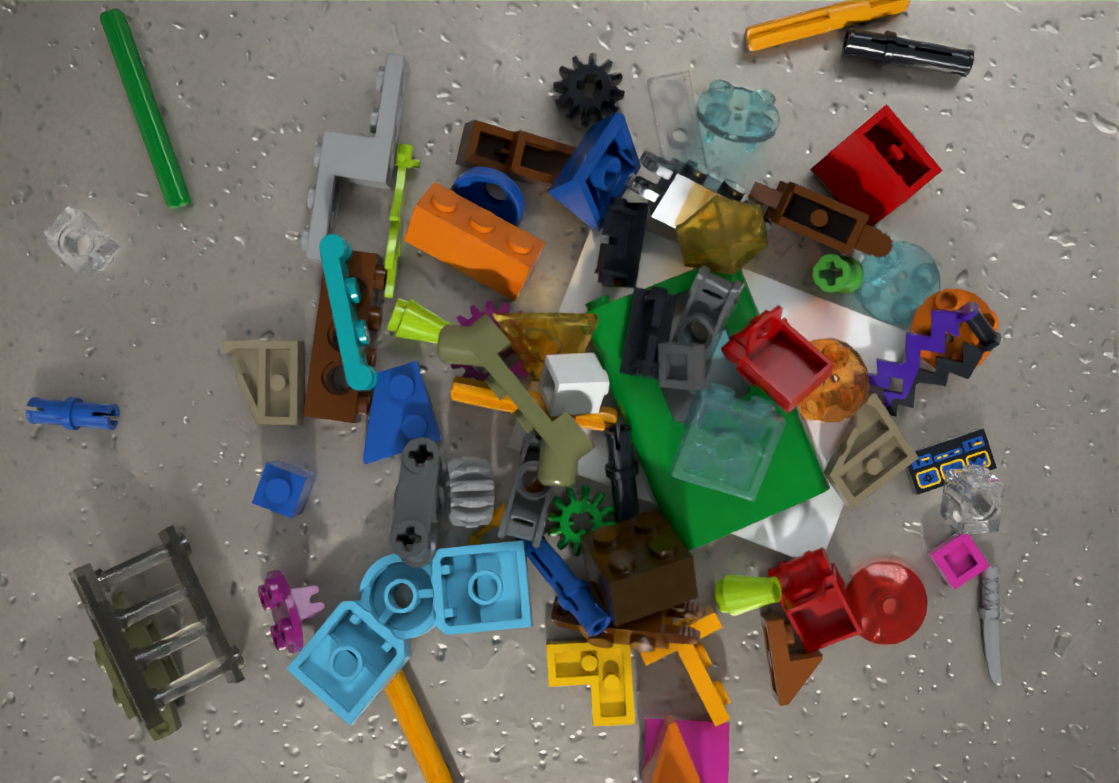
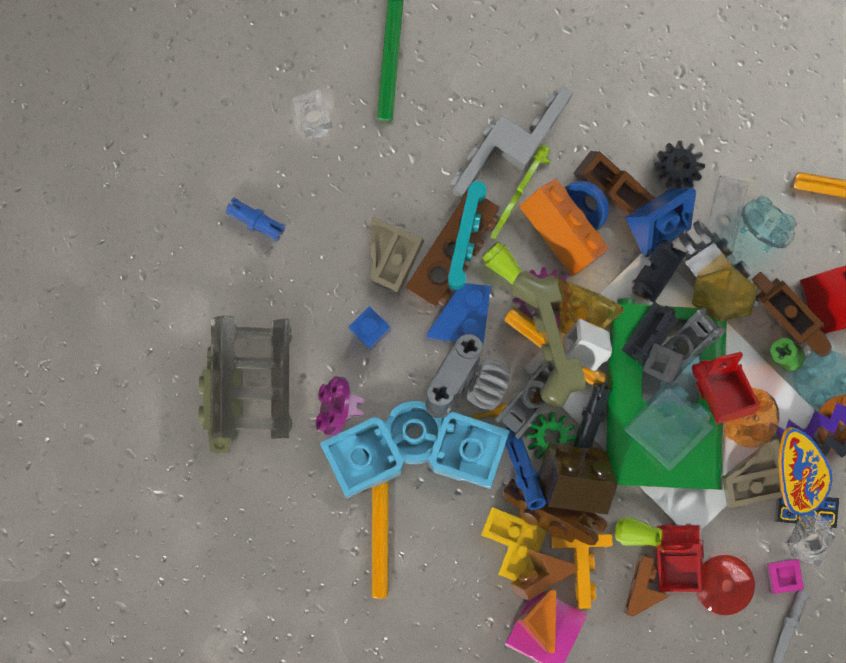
camera: 25 degrees right, 5 degrees down
none -> dark orange slope [510,548,578,600]
none -> shield [778,427,833,516]

